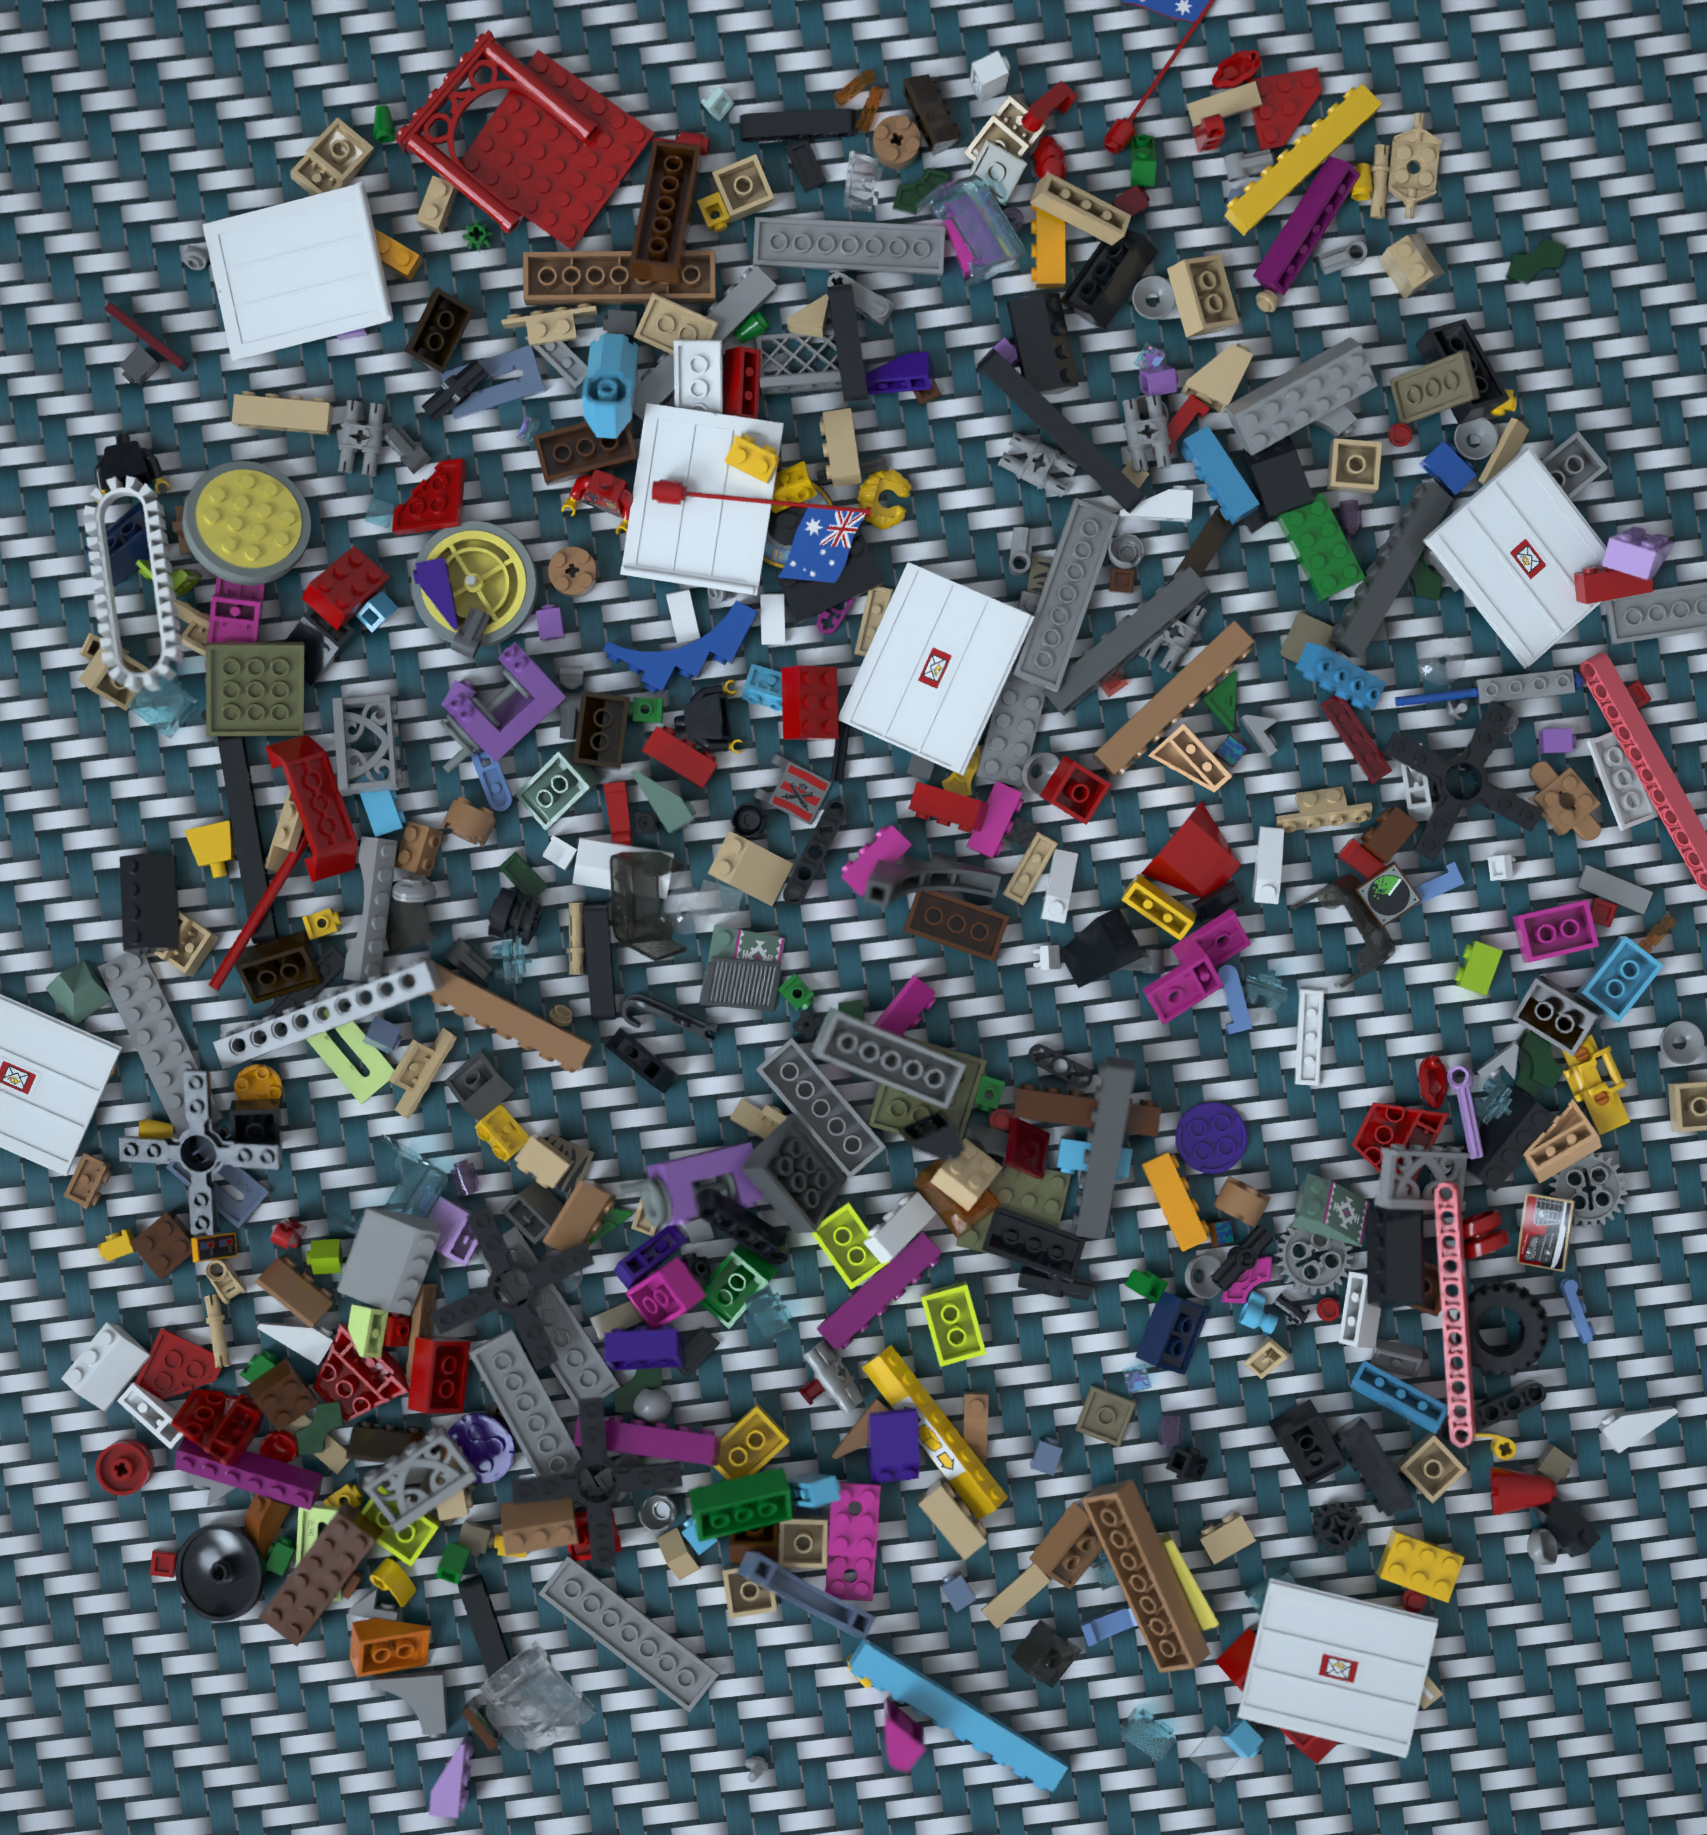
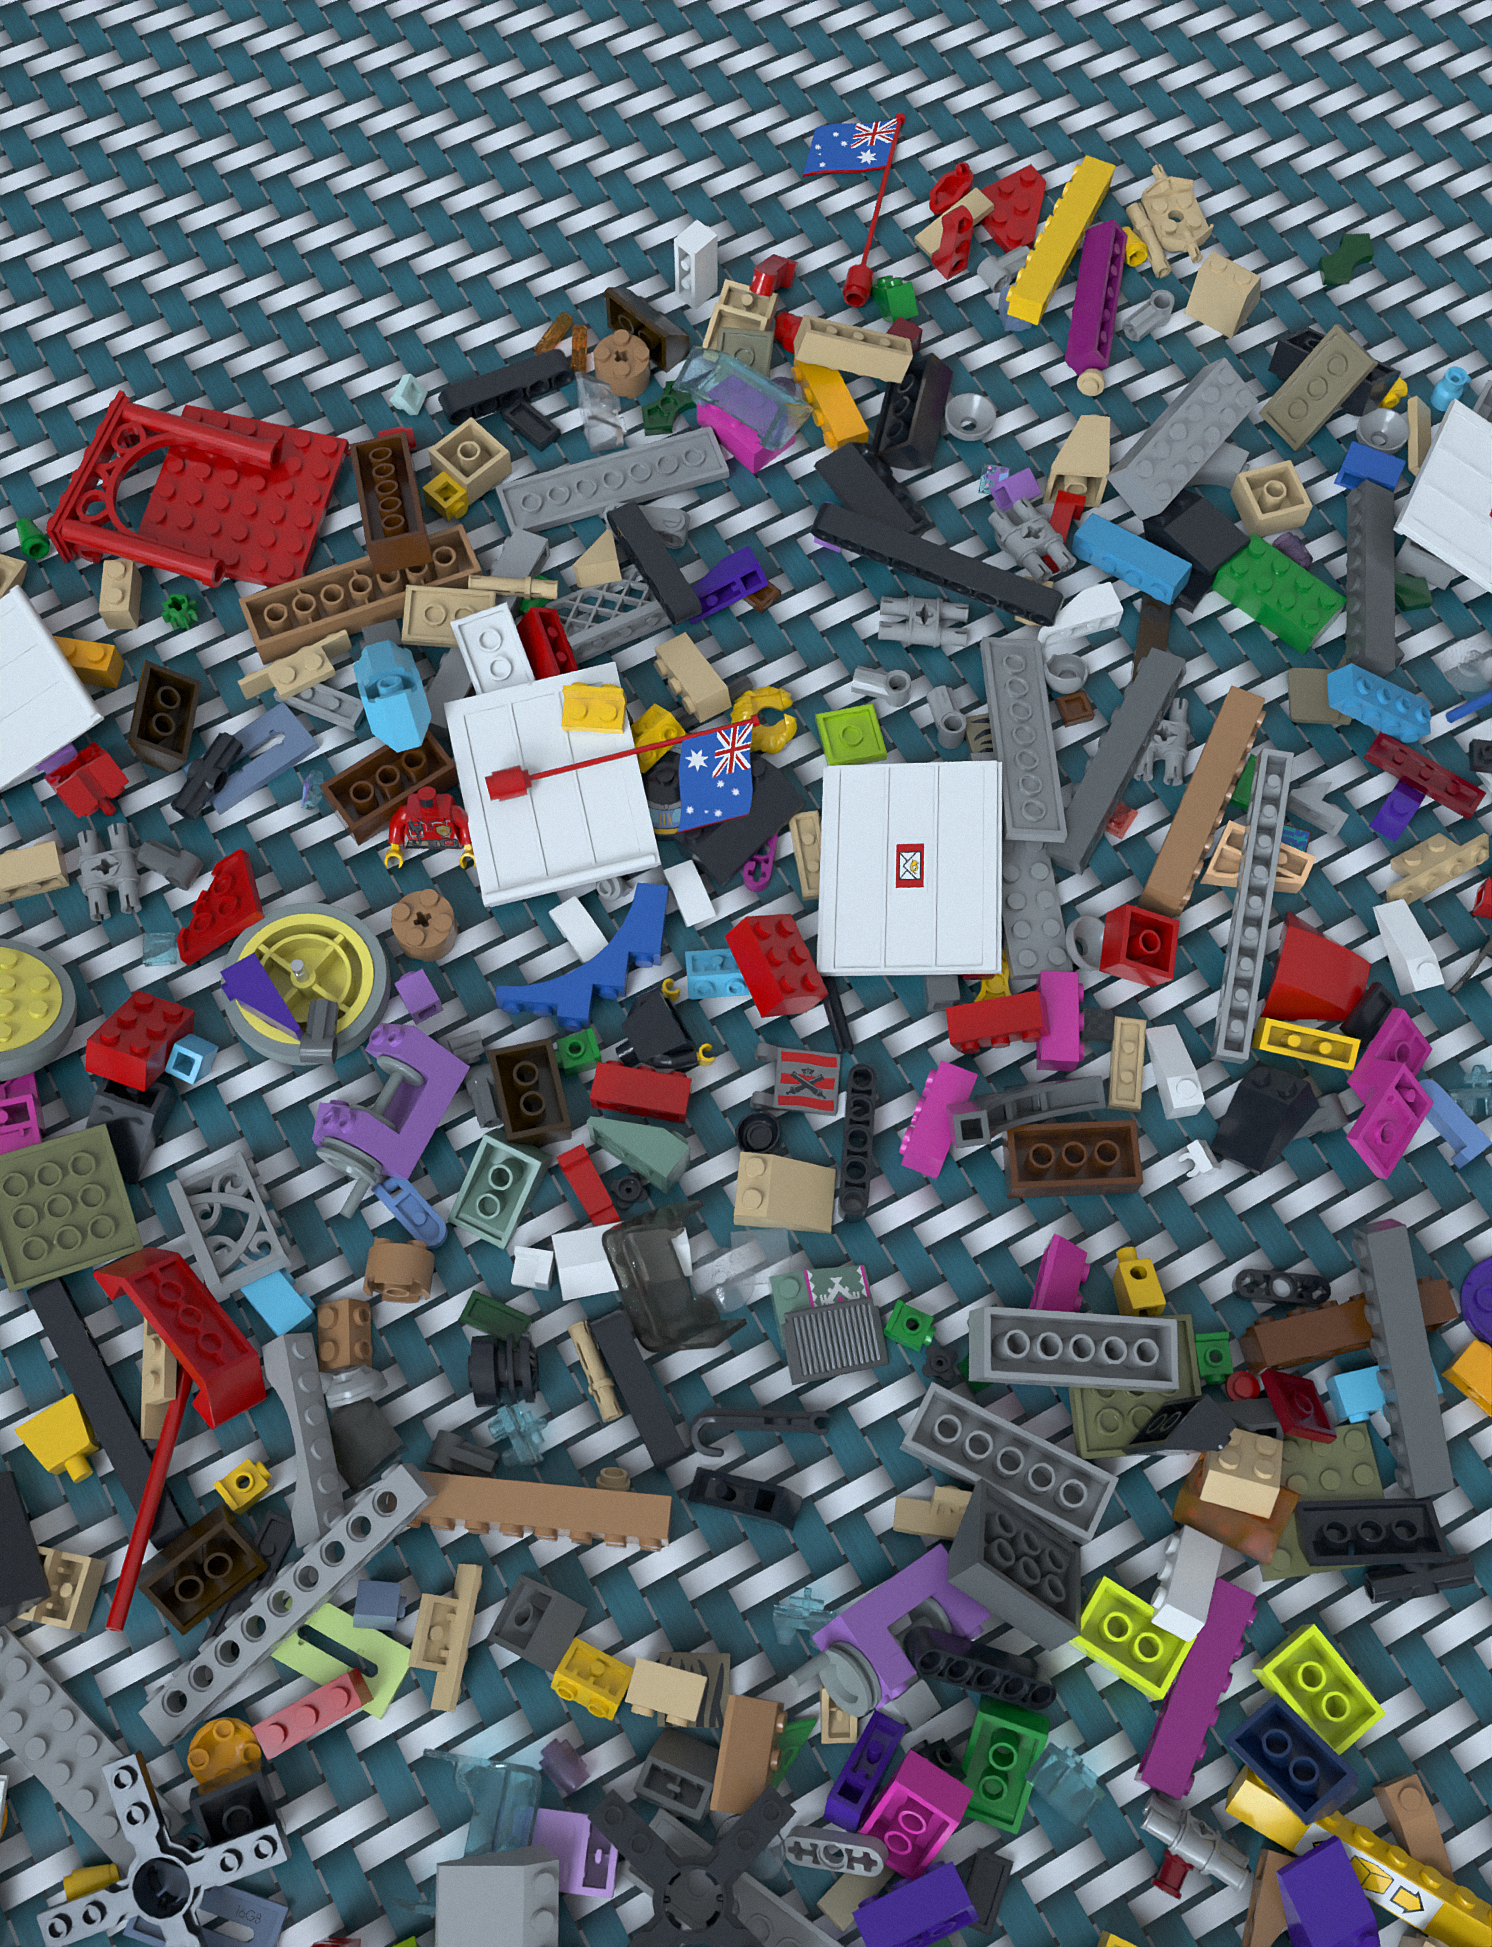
camera: 25 degrees left, 20 degrees down
tan brick [1167,254,1239,338] -> none
red plate [1388,423,1412,447] -> none
none -> red brick [44,742,129,818]
none -> brick [252,1667,374,1761]
none -> tan pin [468,574,558,600]
none -> clear light blue hips [772,1587,836,1649]
none -> light grey beam [782,1825,888,1877]
none -> lime tile [815,703,887,766]
none -> light grey piece [851,666,911,707]
none -> yellow torso [1112,1247,1166,1317]
none -> light grey brick [1210,748,1294,1064]
none -> dark blue slope [1224,1693,1358,1826]
none -> dark purple slope [1369,780,1426,842]
none -> medium azure piece [1430,366,1471,411]

